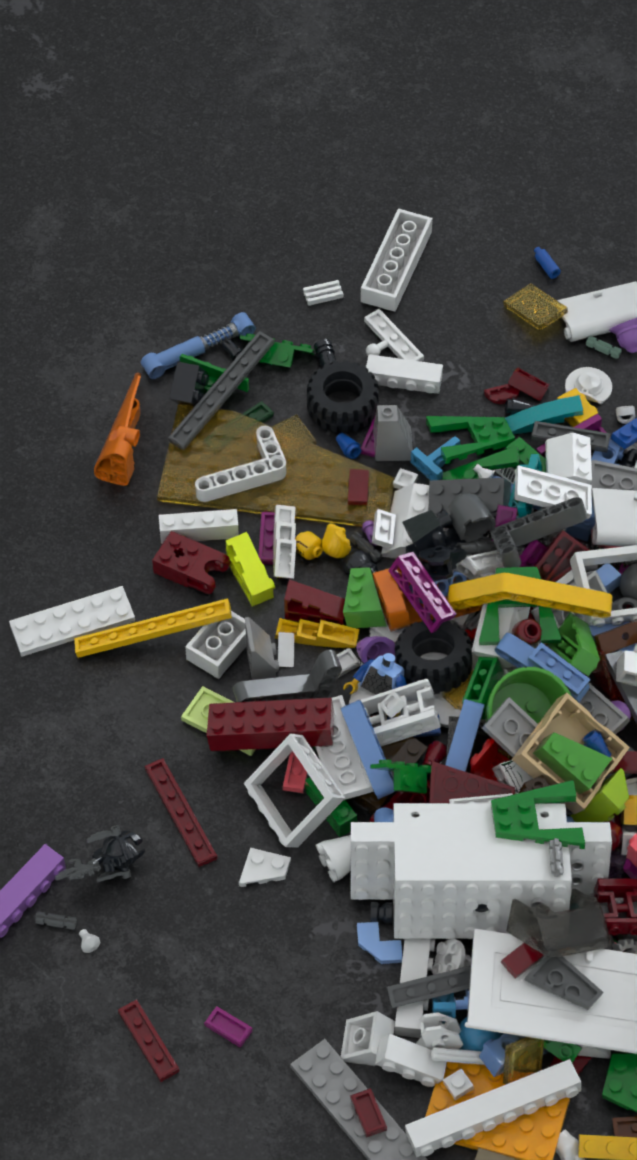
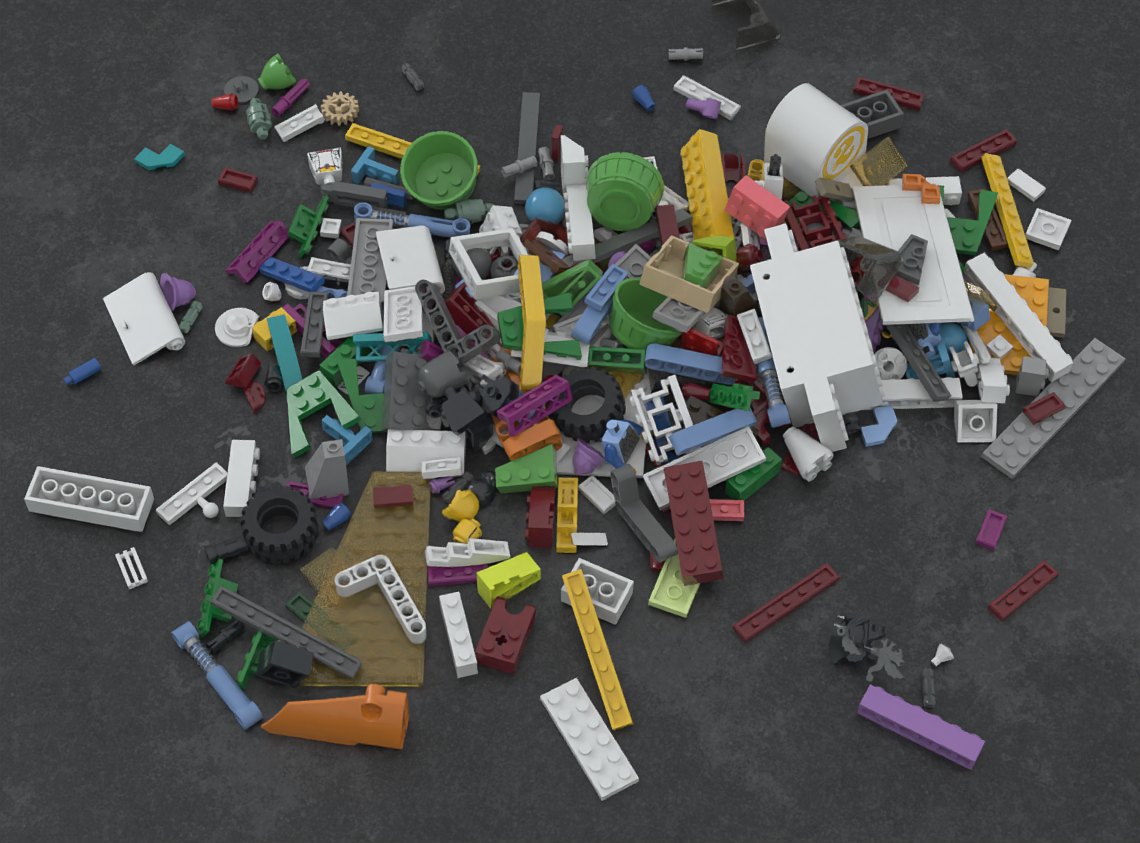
camera: 100 degrees left, 0 degrees up
white wing [239,848,291,887] -> none
white window [244,734,345,848] -> none
light grey slope [245,617,280,680] -> none
white plate [379,690,406,719] -> none
white plate [393,468,418,489] -> none
white rock [473,464,495,478] -> none
green wing [491,780,585,849] -> none
clear yellow tile [503,283,568,330] -> none
dark red head [512,619,542,646] -> none
light grey axle [549,838,564,877] -> none
blue cone [582,730,612,757] -> none
none -> light grey brick [1015,356,1049,397]

